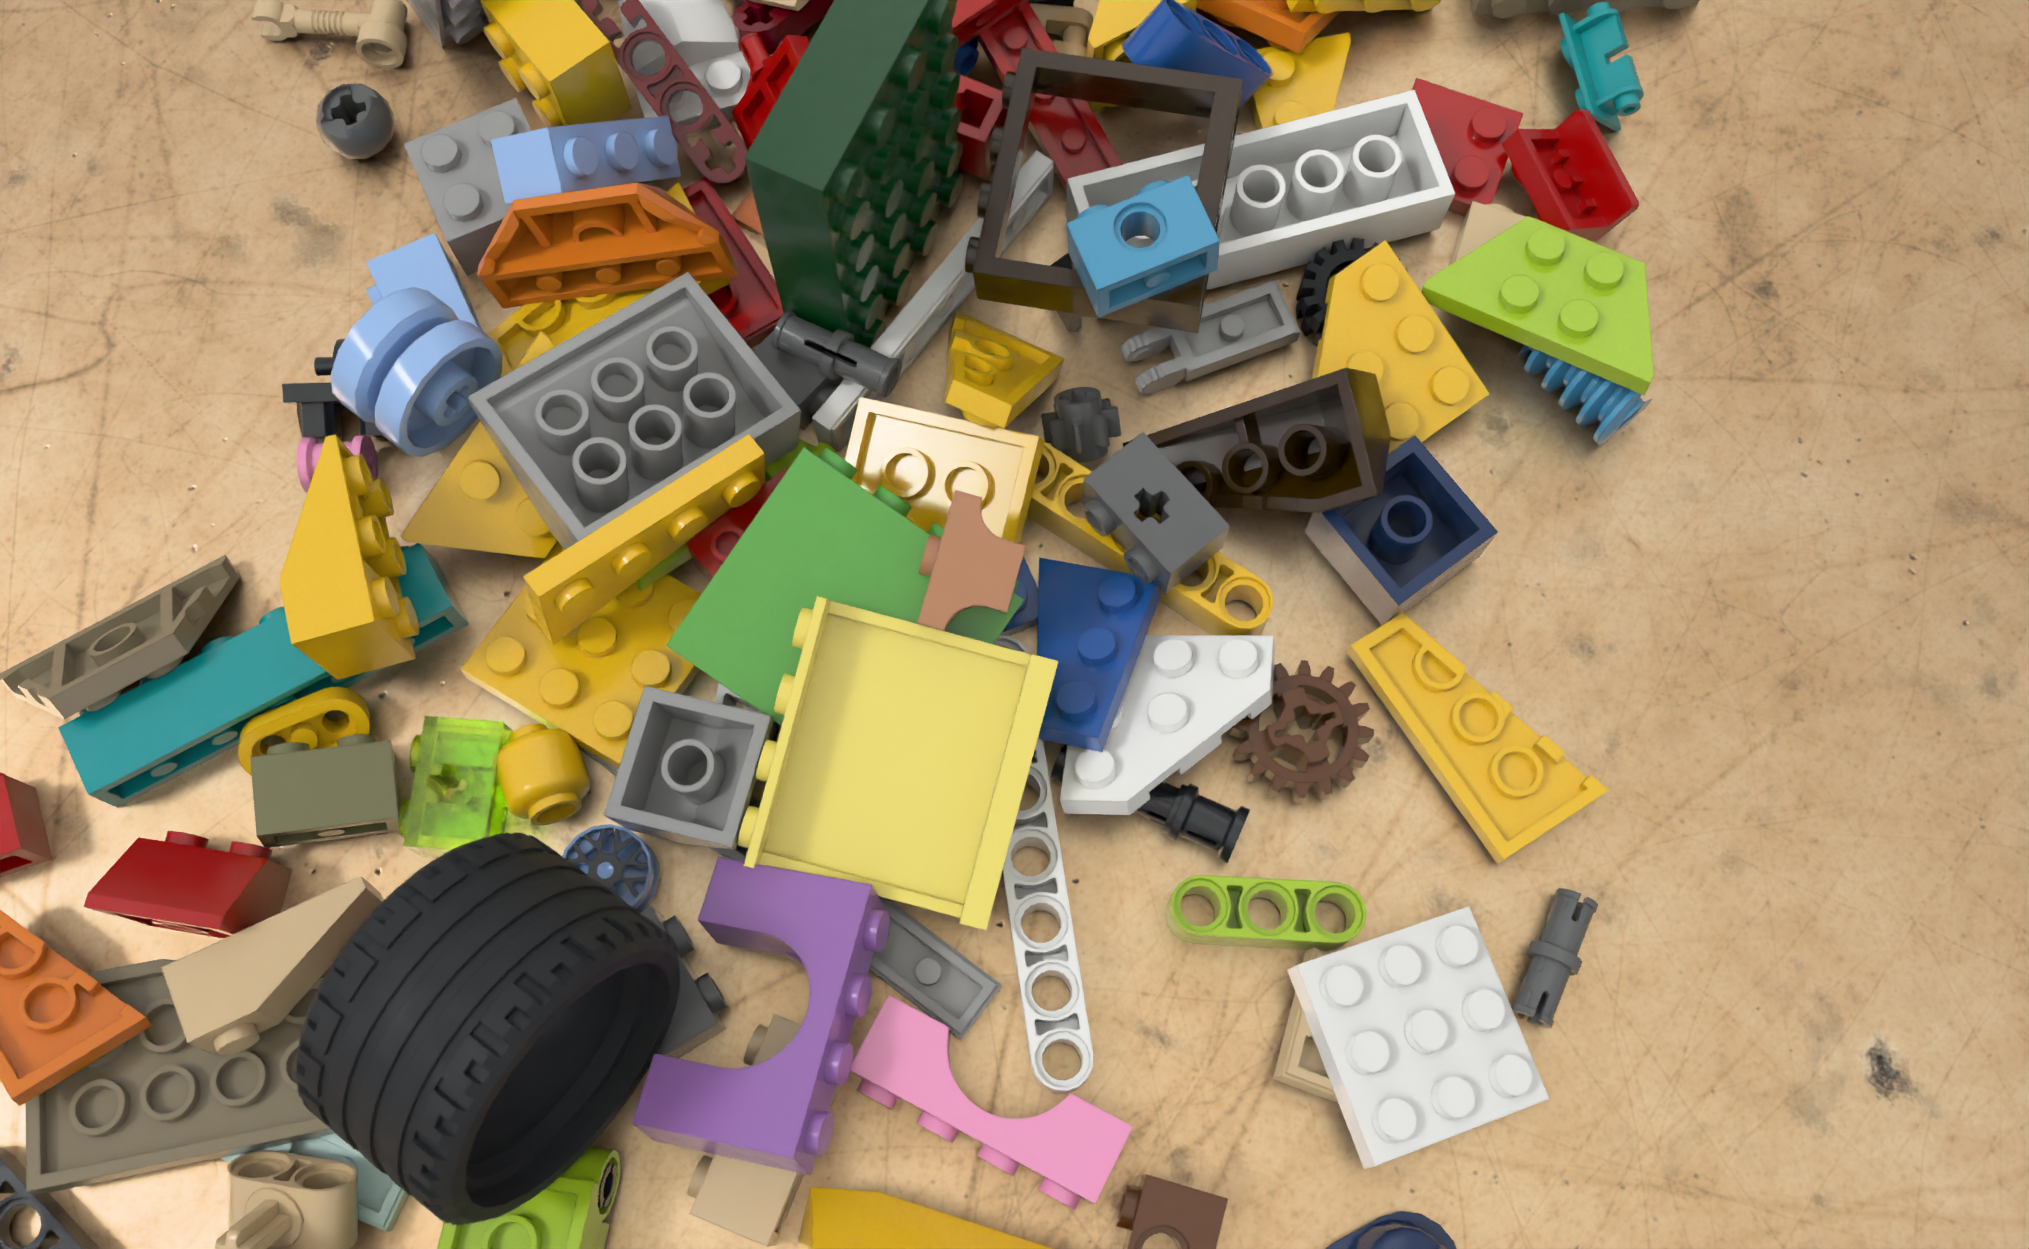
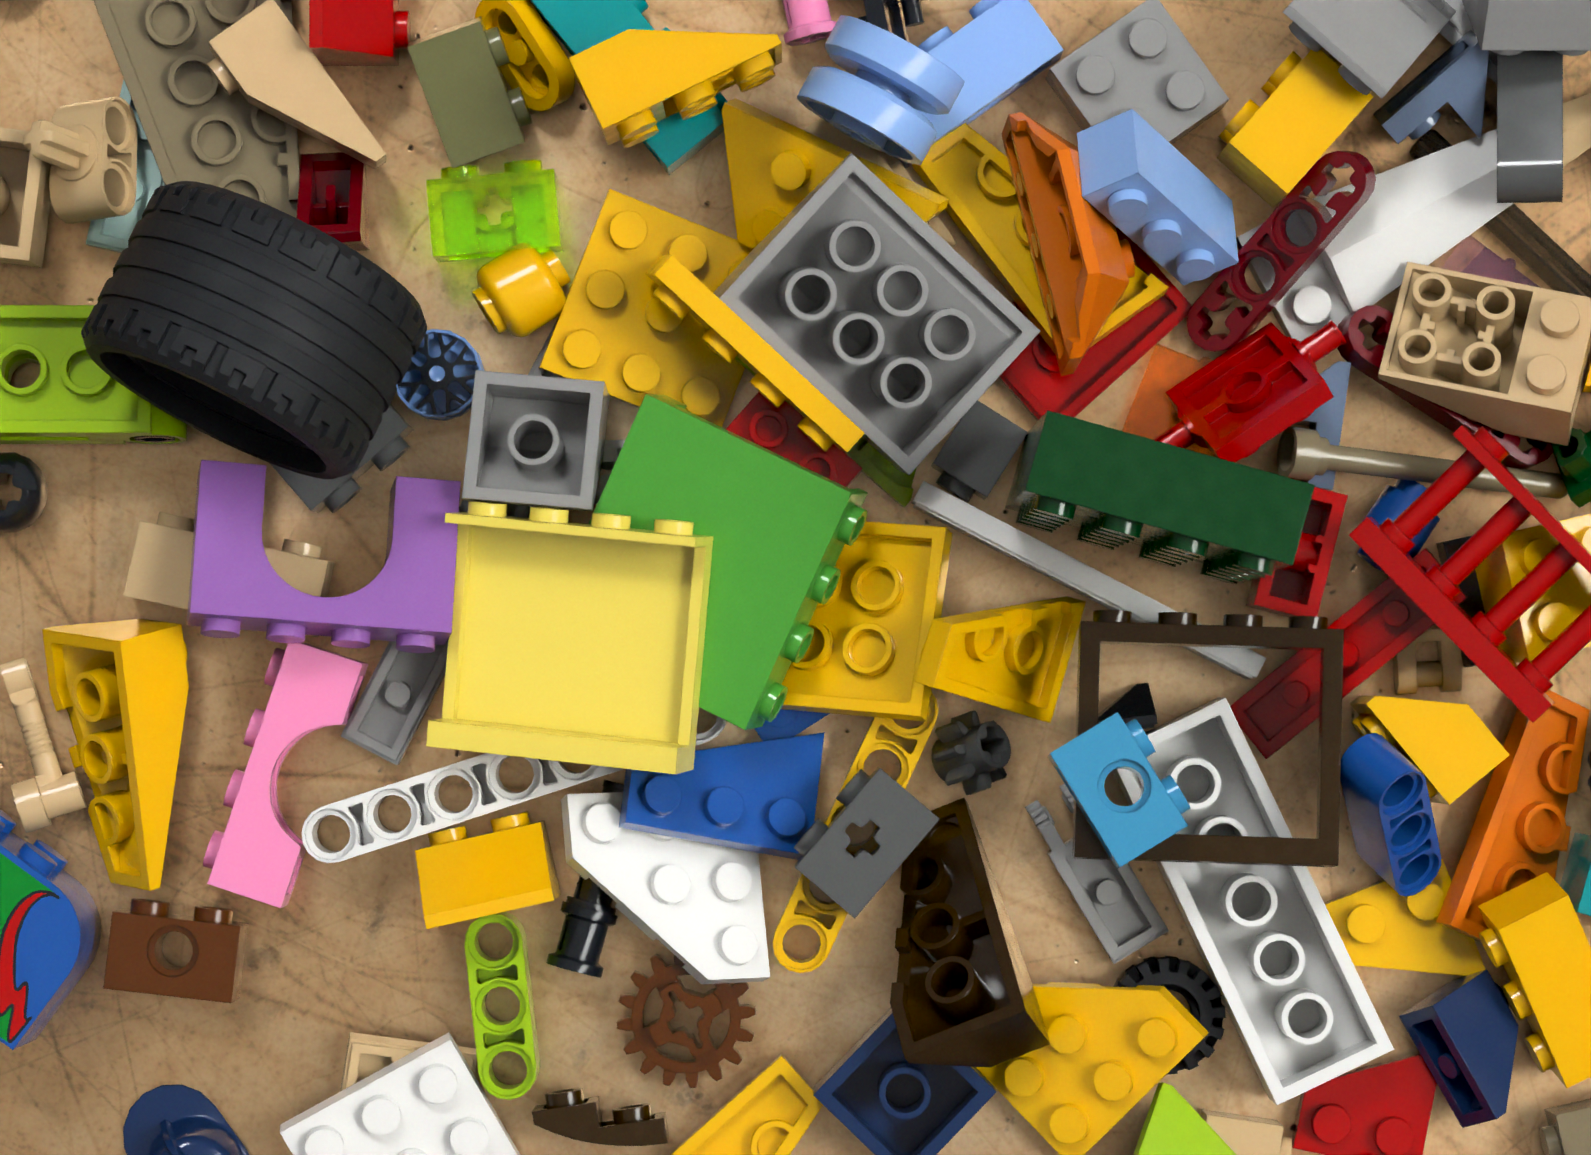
camera: 80 degrees right, 15 degrees up
dark grey pin [771,311,902,398] -> none
nougat brick [918,490,1026,631] -> none
none -> yellow slope [415,811,561,929]
none -> dark brown slope [532,1088,669,1146]
none -> dark blue slope [1399,969,1519,1128]

